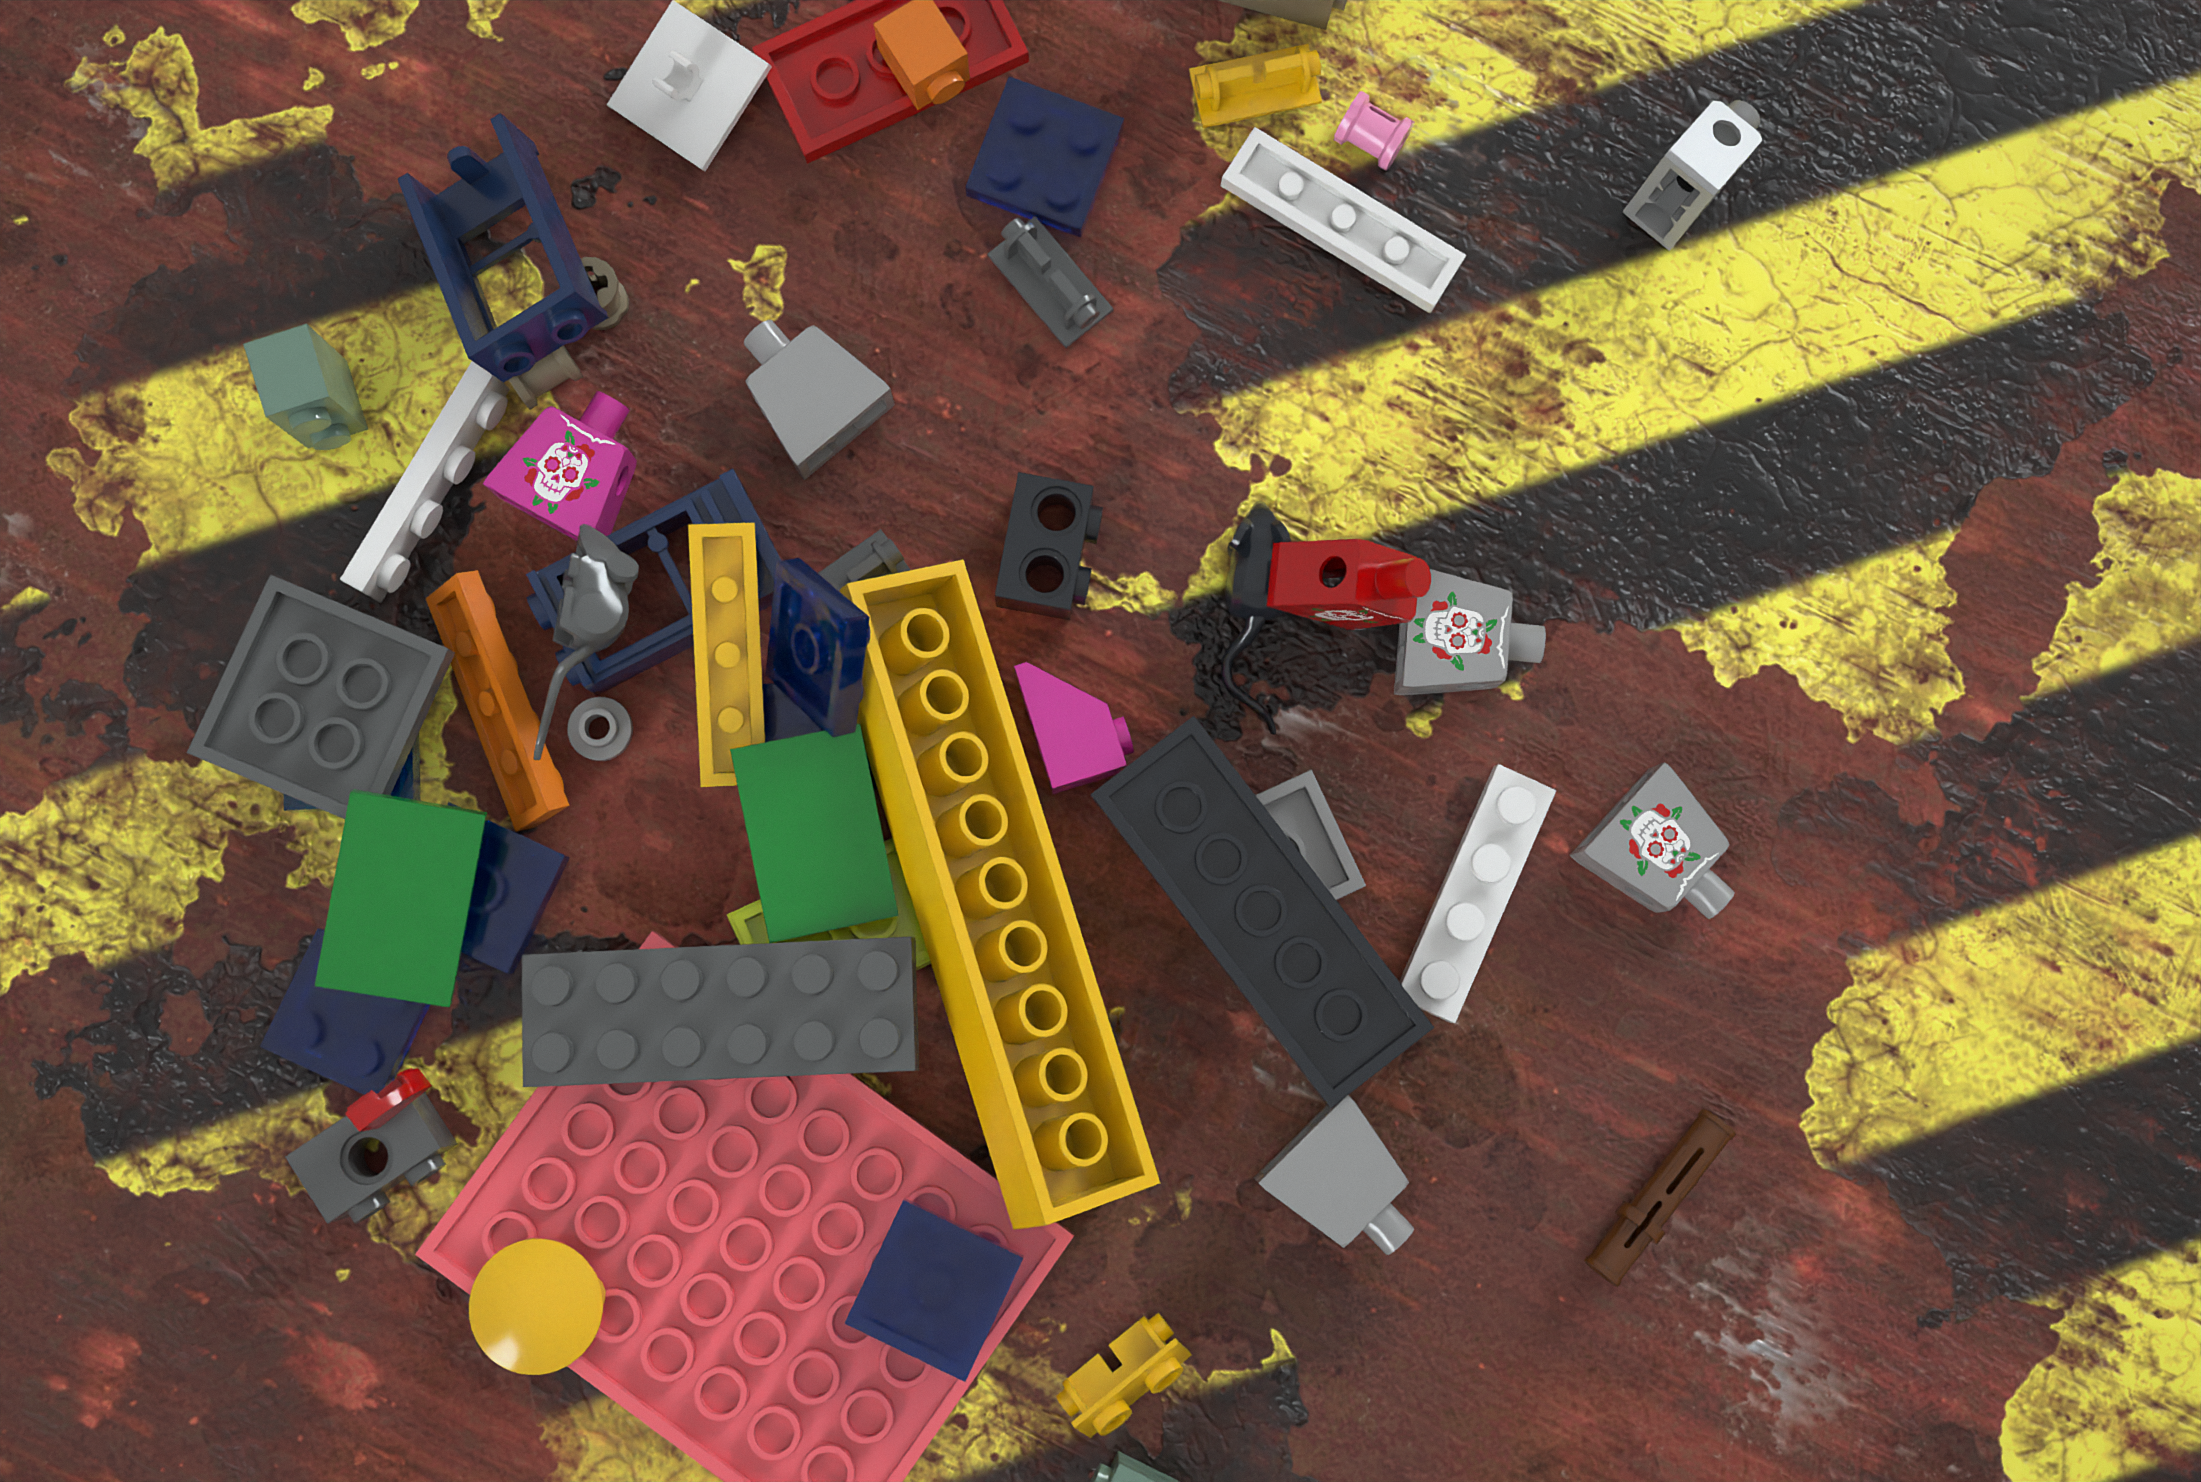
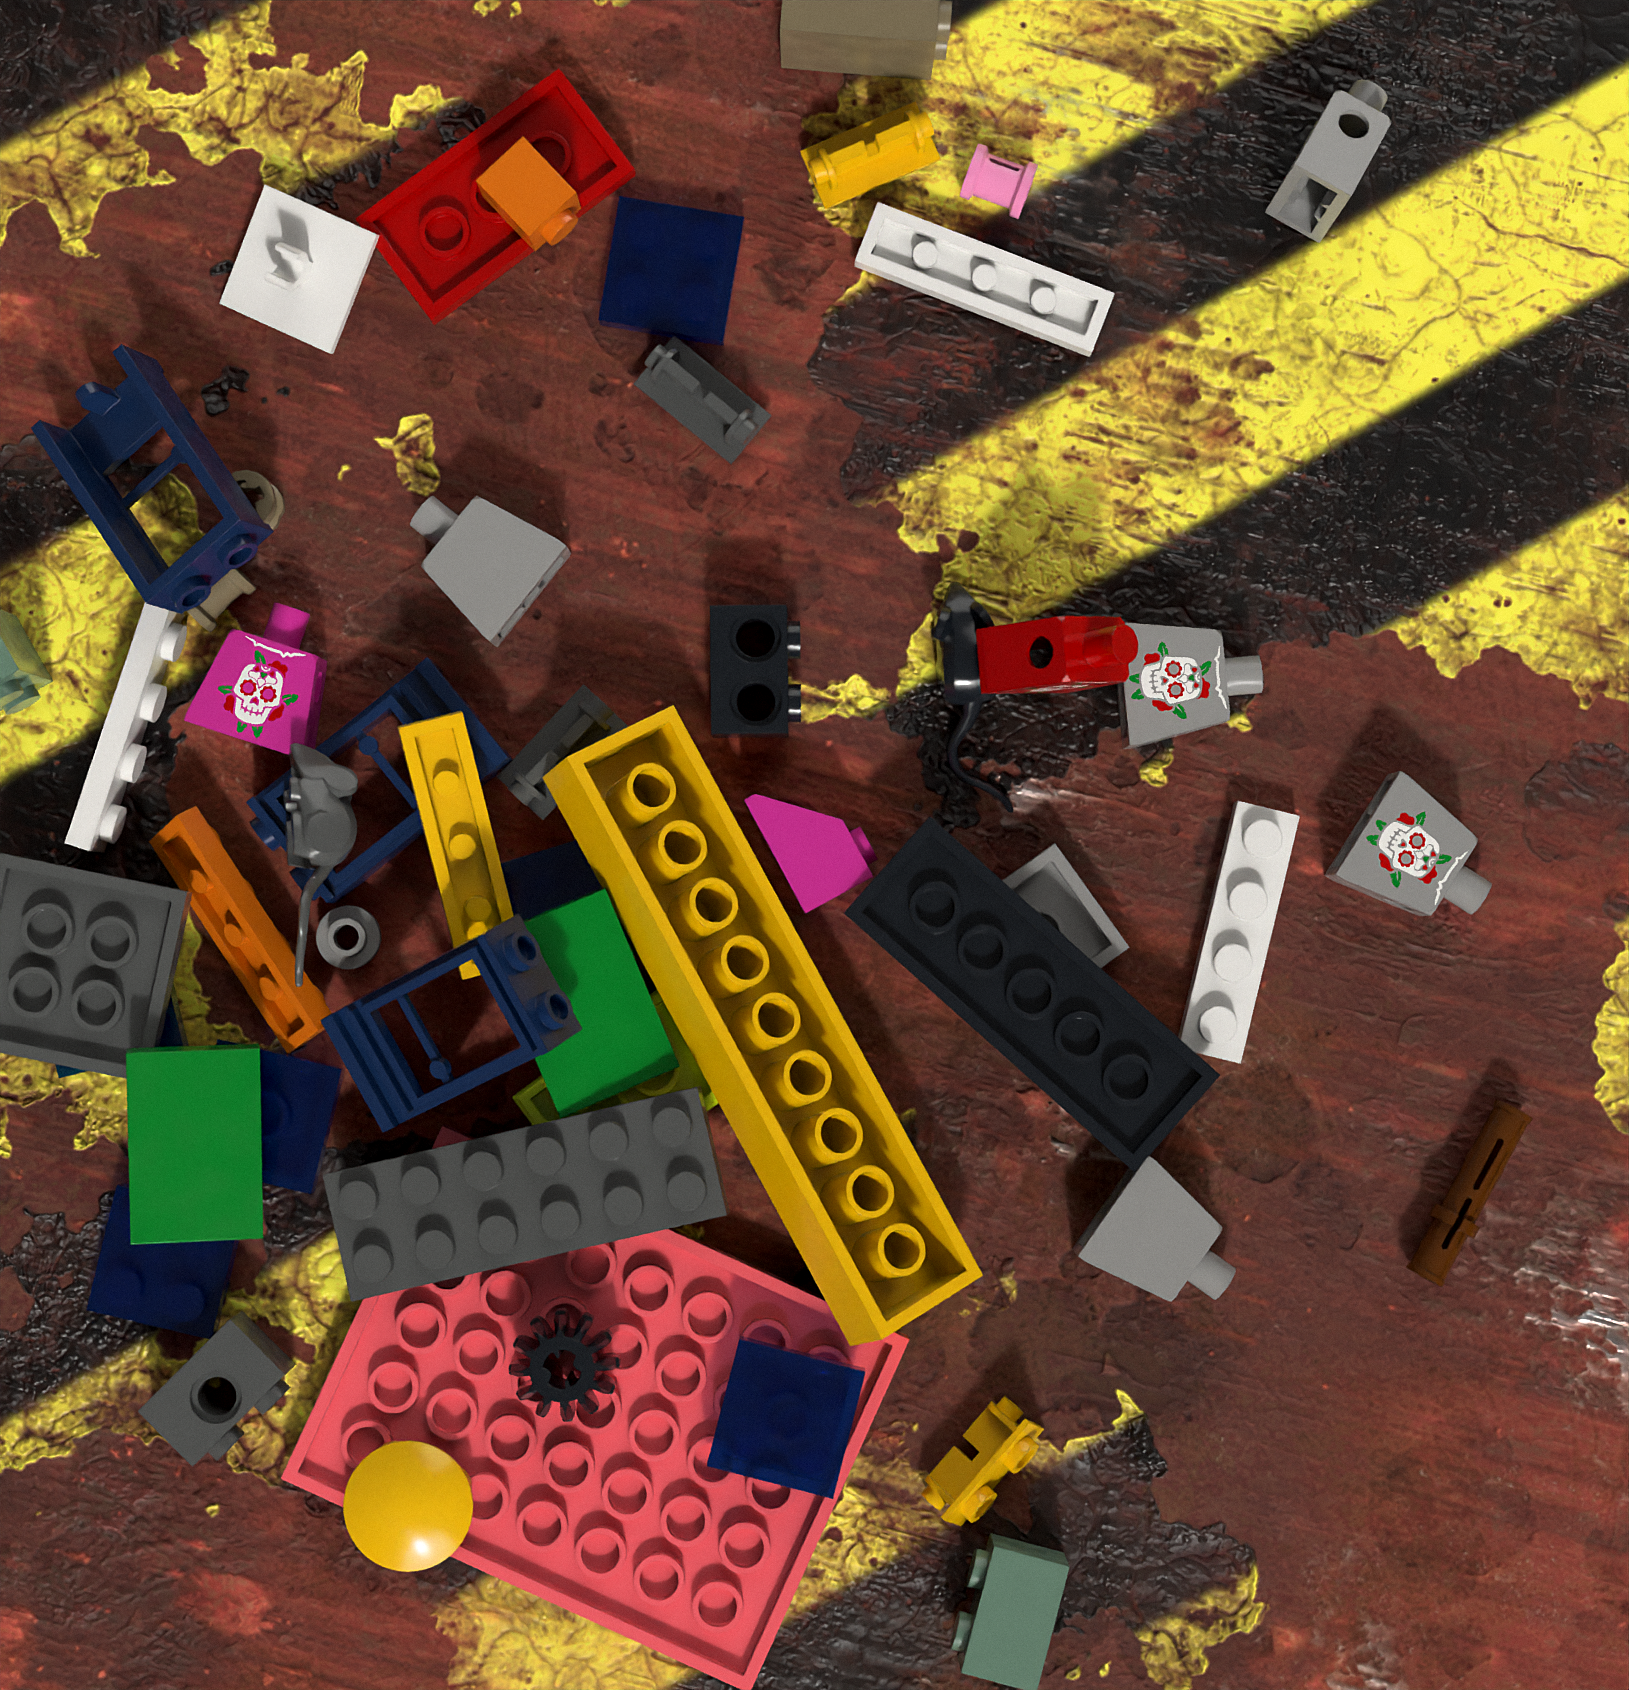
camera: 10 degrees left, 5 degrees up
red tile [345,1068,432,1132] -> none
clear blue plate [765,558,870,737] -> none
none -> dark blue door [320,914,582,1133]
none -> black gear [509,1308,621,1422]

